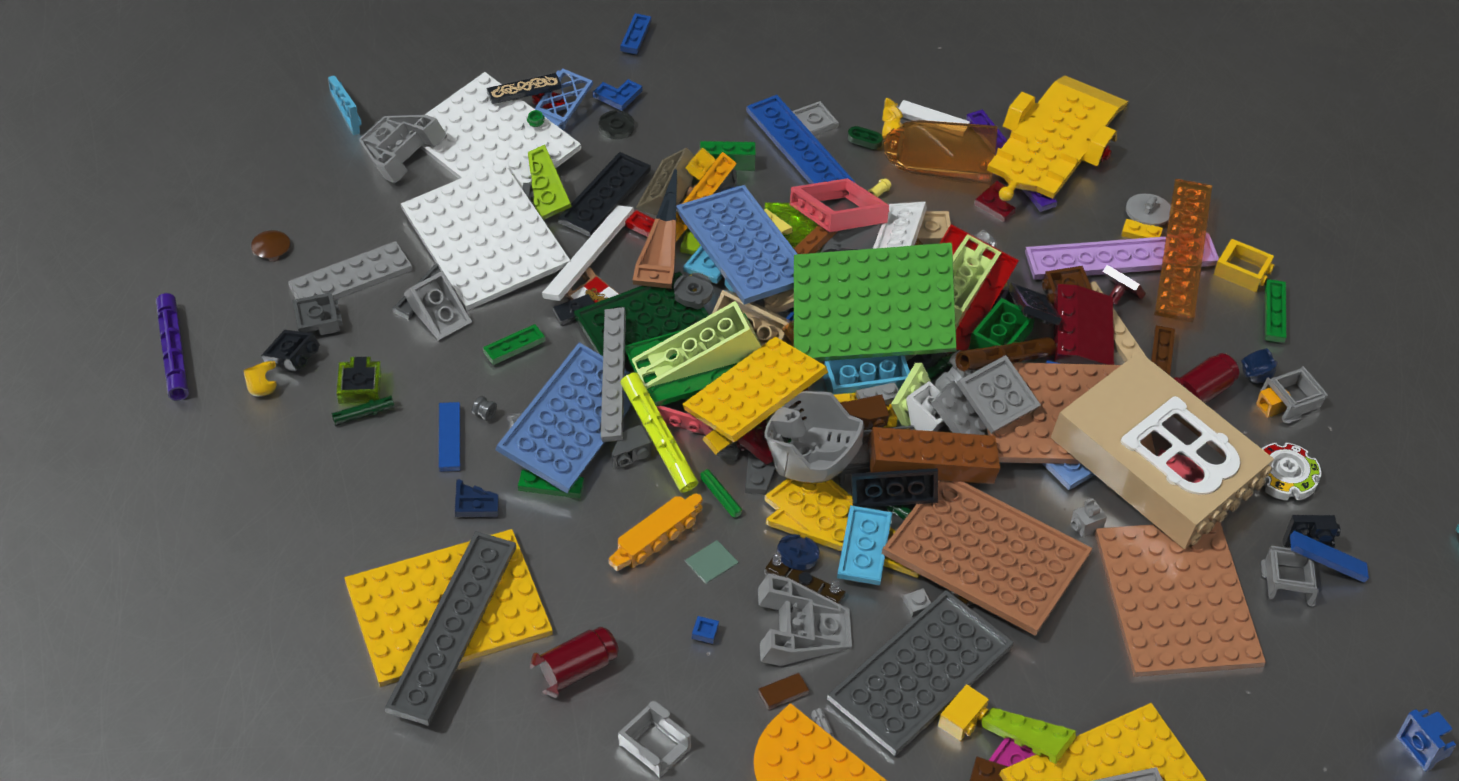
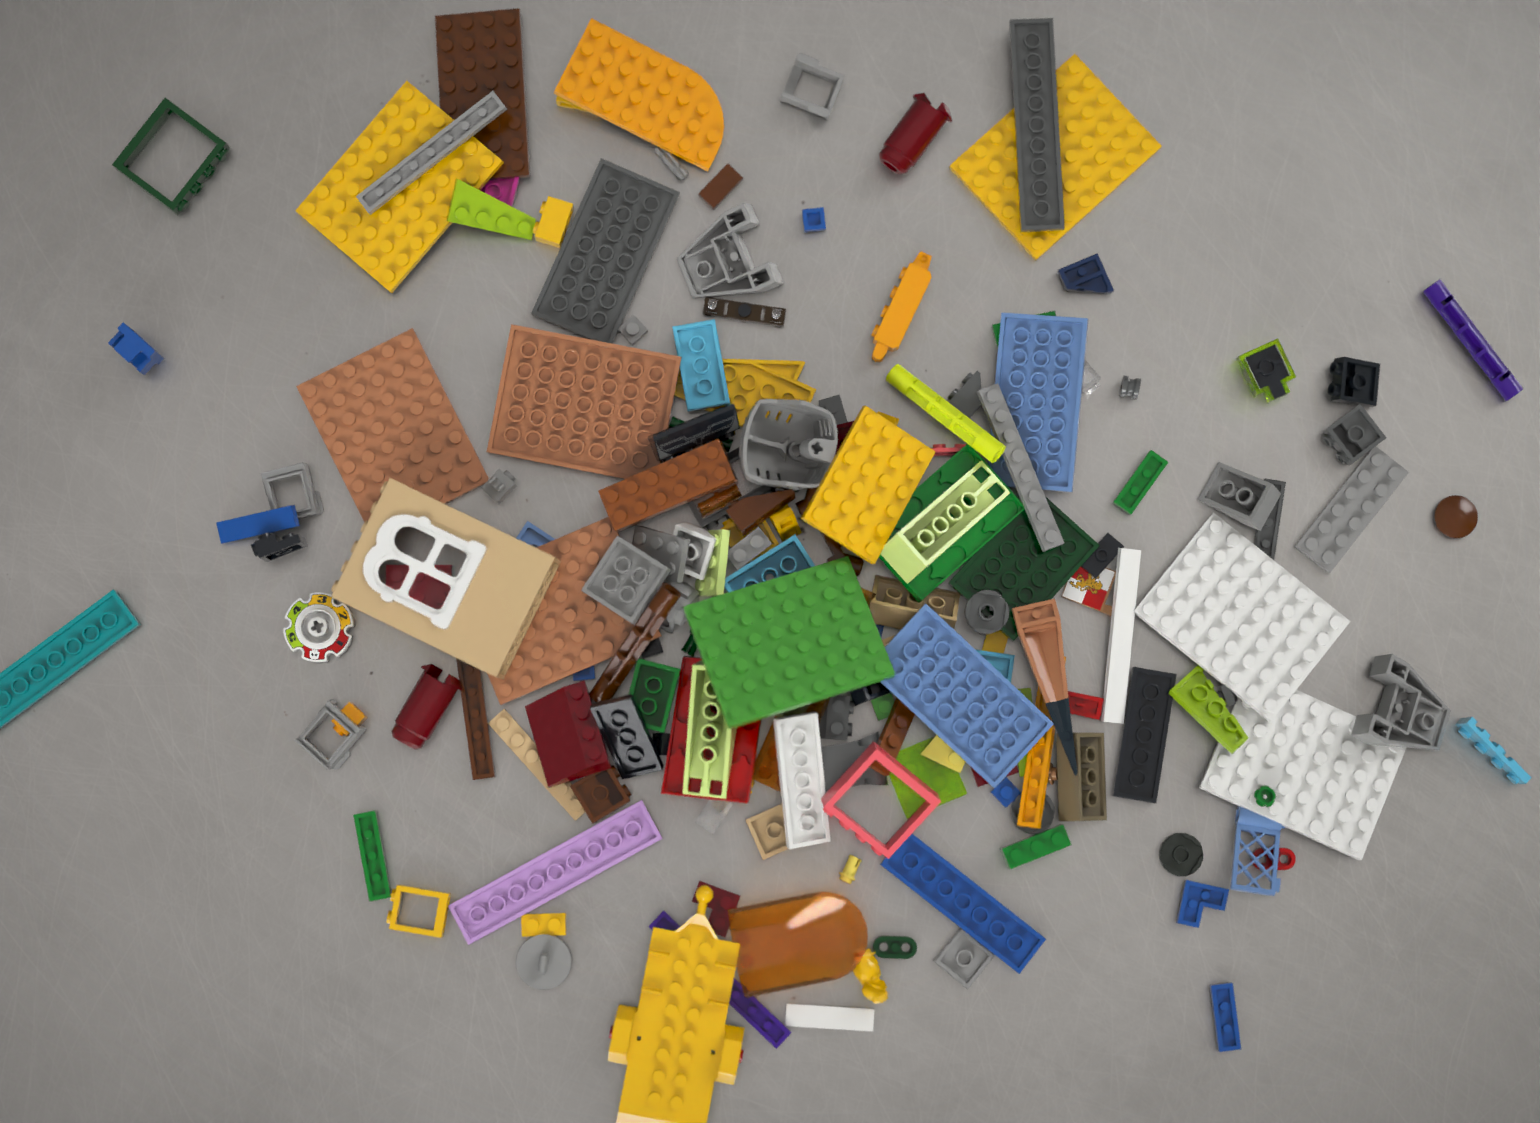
camera: 155 degrees right, 35 degrees up
yellow helmet [243,361,277,397] -> none
dark green pin [331,395,395,426] -> none
blue tile [439,402,460,472] -> none
black tile [487,73,562,104] -> none
yellow bracket [685,148,716,180] -> none
sand green window [685,540,739,584] -> none
green axle [700,469,742,518] -> none
dark blue tile [777,534,820,570] -> none
dark red tile [1103,265,1146,305] -> none
clear orange plate [1154,179,1212,323] -> none
dark blue helmet [1241,348,1278,384] -> none

